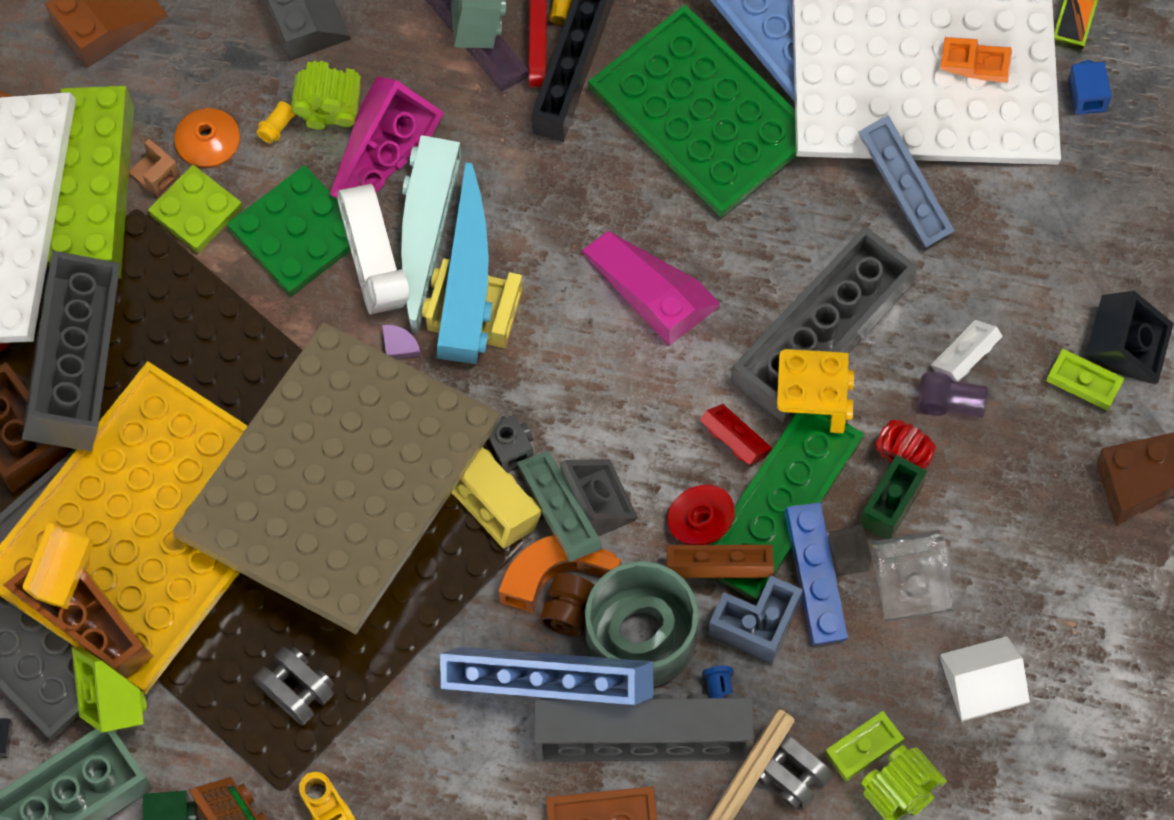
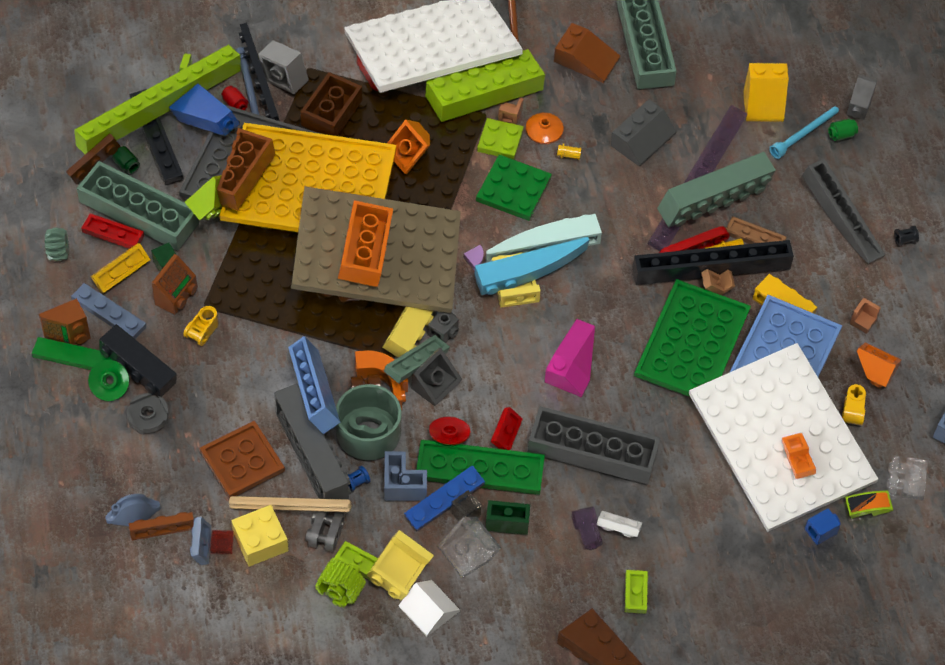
camera: 60 degrees right, 10 degrees down
dark grey brick [22,250,120,452] -> none
yellow panel [23,521,93,609] -> none
flat silver brick [253,646,334,725] -> none
lime brick [291,60,361,130] -> none
dark pink wedge [330,76,444,199] -> none
white beam [338,184,409,315] -> none
dark orange plate [667,545,774,579] -> none
yellow bracket [777,349,854,433] -> none
sand blue plate [857,115,954,248] -> none
red gear [875,420,936,469] -> none
black slope [1086,291,1174,383] -> none
none -> orange brick [338,200,393,287]
none -> light yellow panel [366,530,434,600]
none -> orange slope [387,119,430,174]
none -> medium nougat bracket [701,269,735,295]

